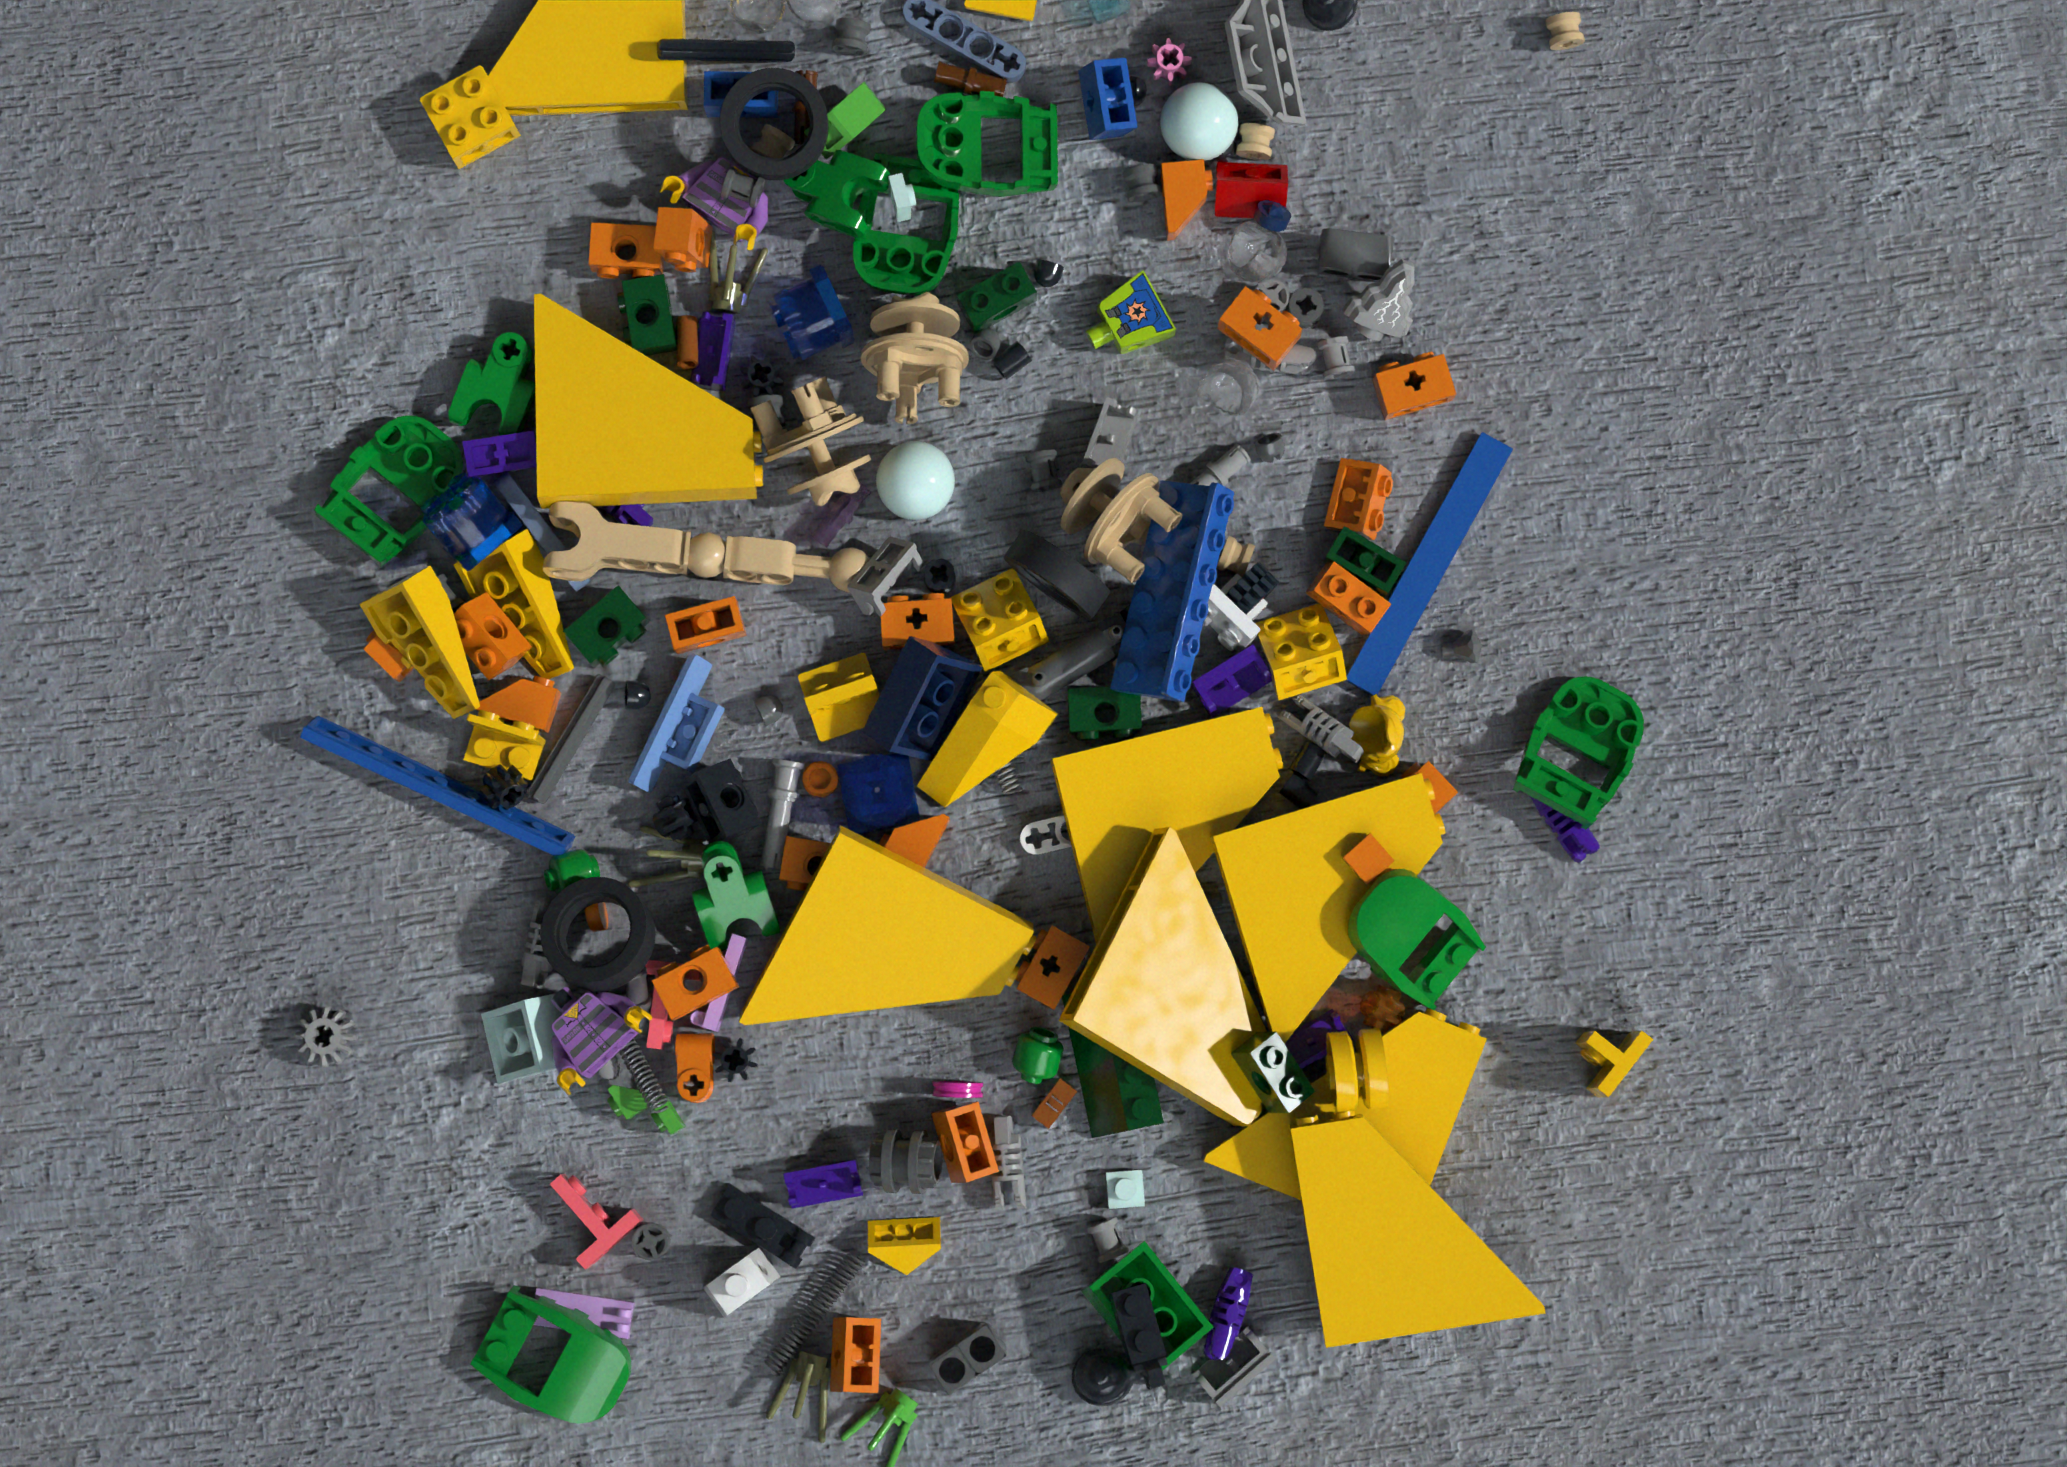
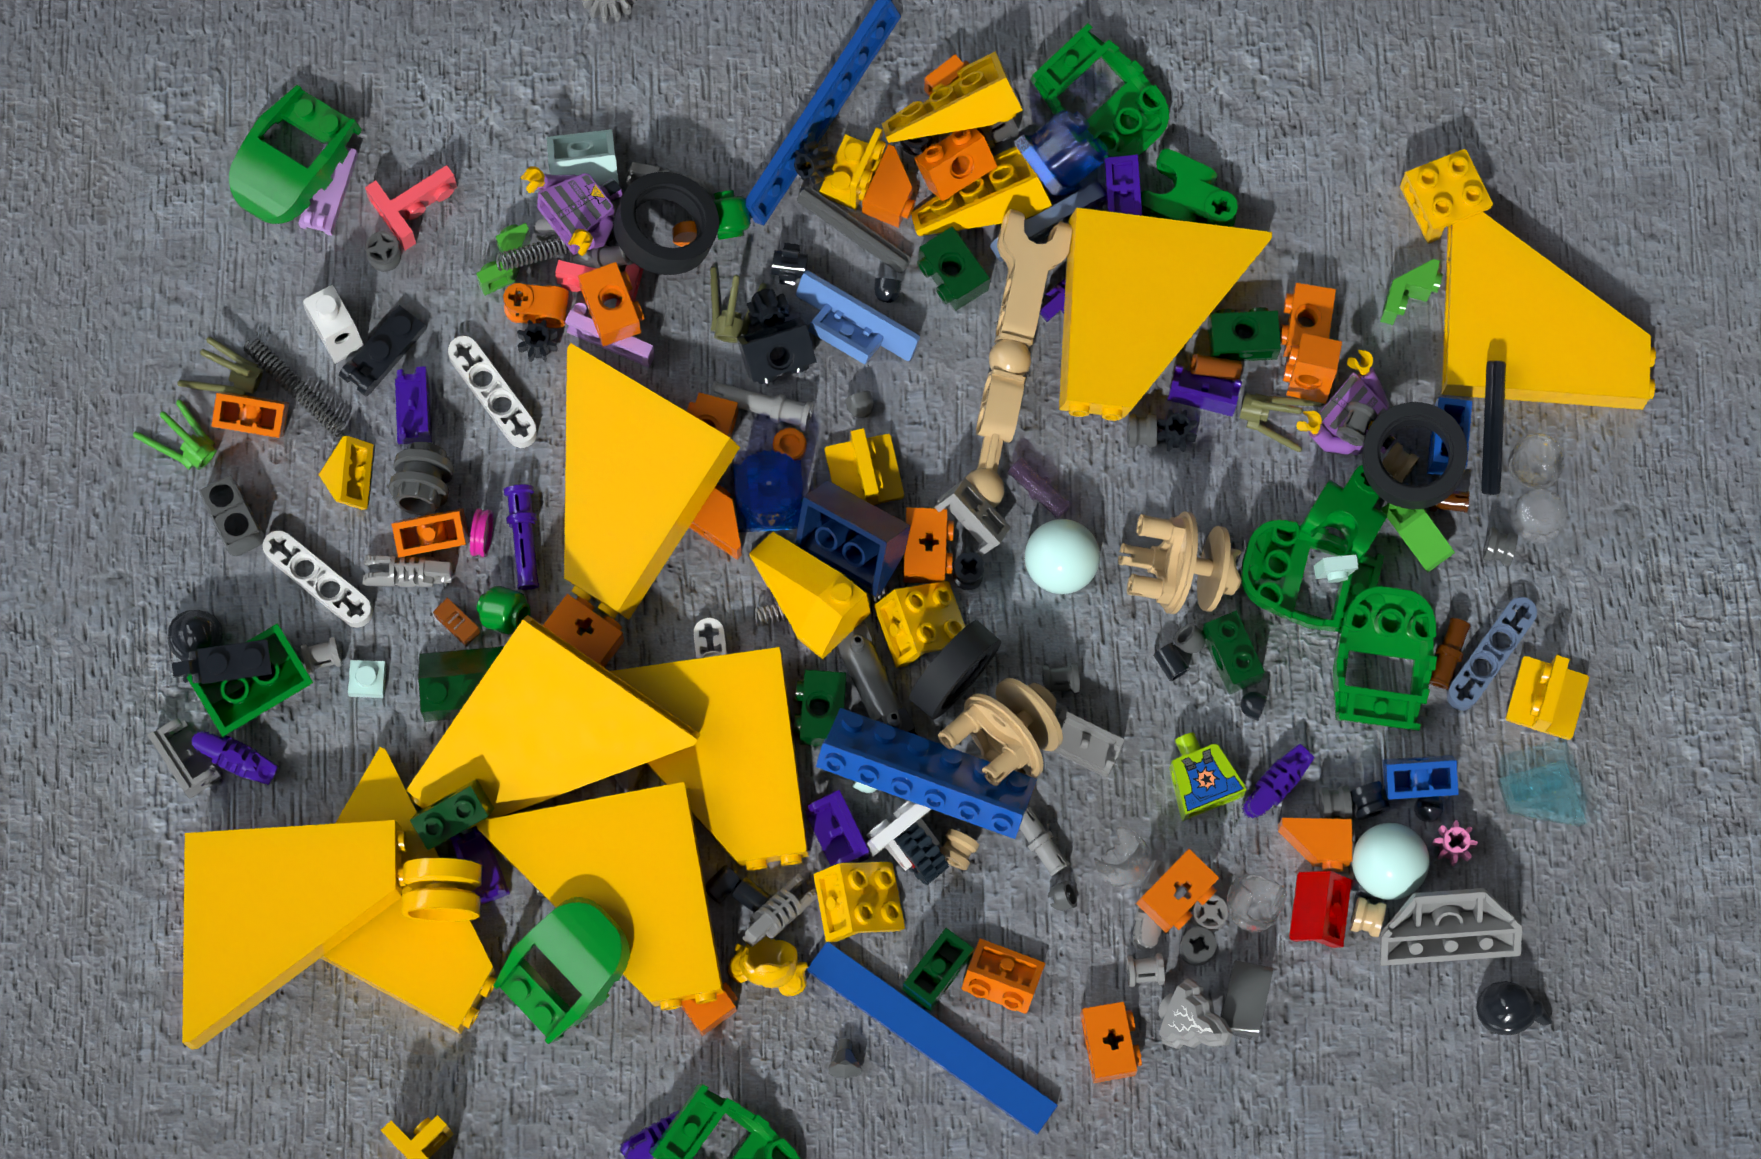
camera: 95 degrees right, 10 degrees down
orange brick [665,596,747,654] -> none
green piece [692,841,780,951] -> none
tan piece [750,376,871,507] -> none
clear blue piece [768,265,855,360] -> none
dark blue tile [1253,200,1291,232] -> none
orange brick [1305,561,1391,635] -> none
orange tile [1342,833,1394,885] -> none
clear orange gear [1360,985,1405,1033] -> none
none -> white beam [262,531,373,628]
none -> white beam [448,336,537,448]
none -> dark purple pin [503,484,540,590]
none -> black gear [771,243,808,286]
none -> dark purple hinge [1242,744,1315,819]
none -> black wheel [1350,781,1391,820]
none -> bright green slope [1380,259,1443,325]

